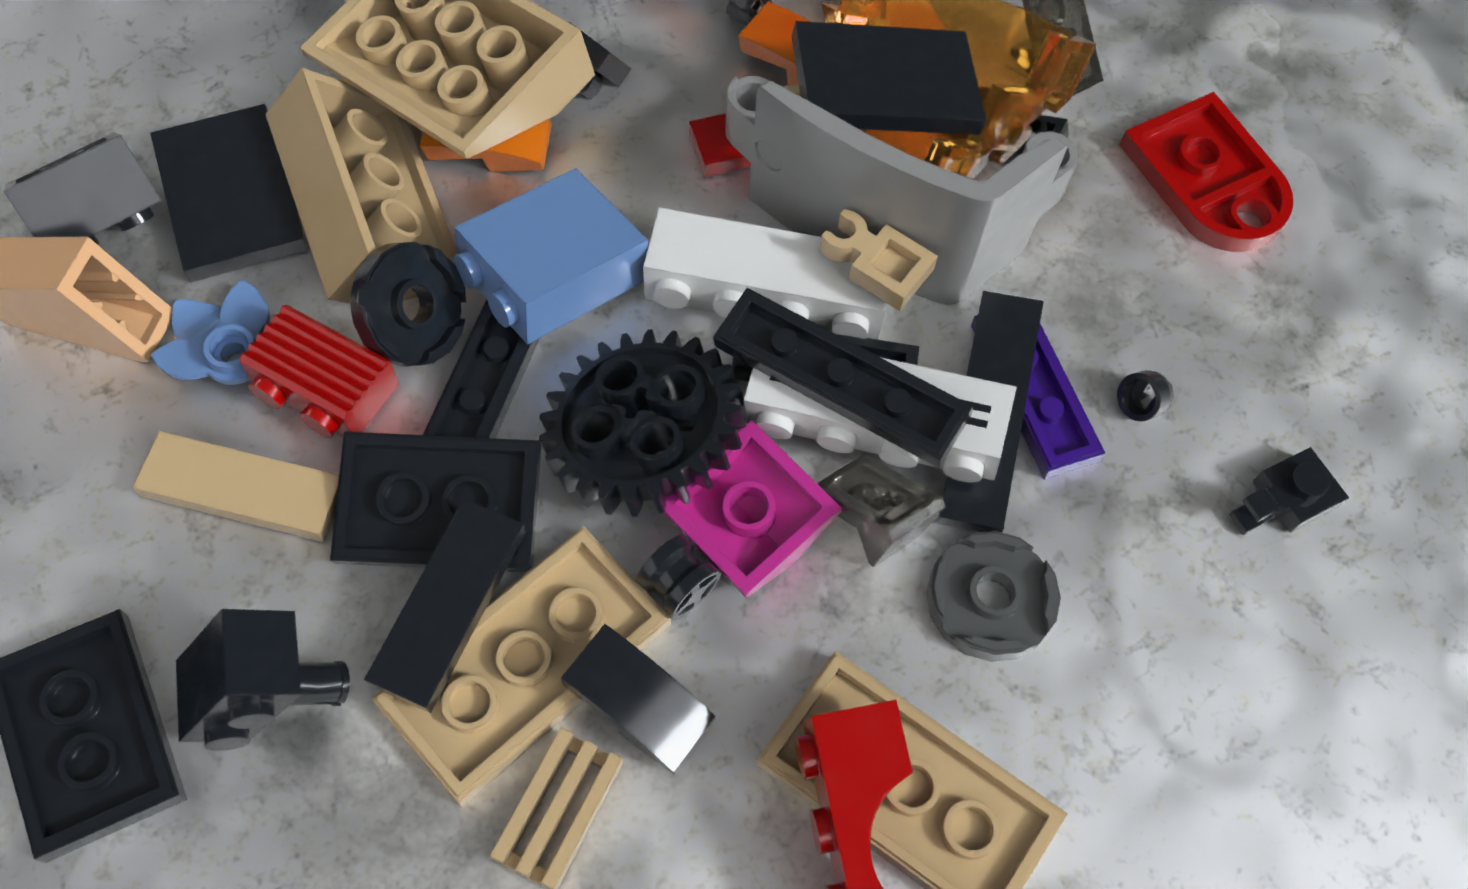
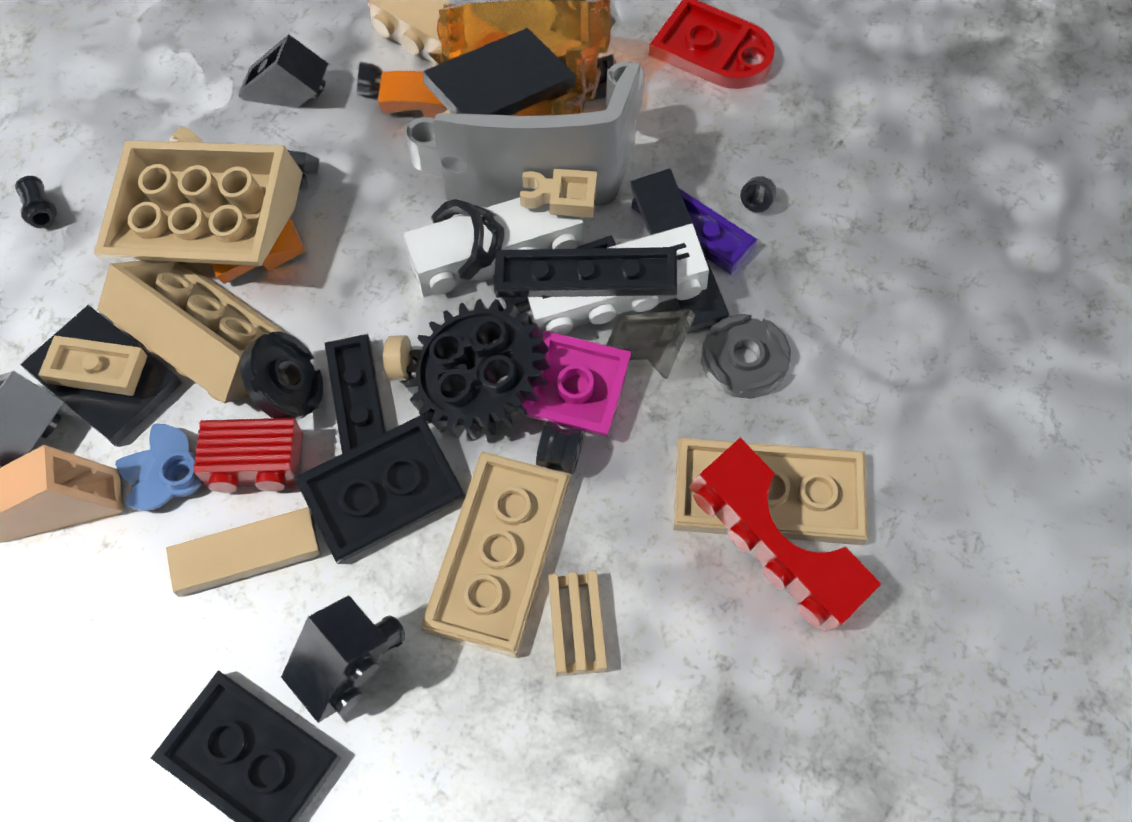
camera: 25 degrees left, 0 degrees up
black tile [364,498,526,713] -> none
medium blue brick [453,168,648,345] -> none
black slope [561,624,716,775] -> none
red tile [689,113,751,177] -> none
black plate [1229,447,1349,535] -> none
none -> tan plate [38,336,148,396]
none -> tan tile [383,335,413,381]
none -> black helmet [431,199,505,280]

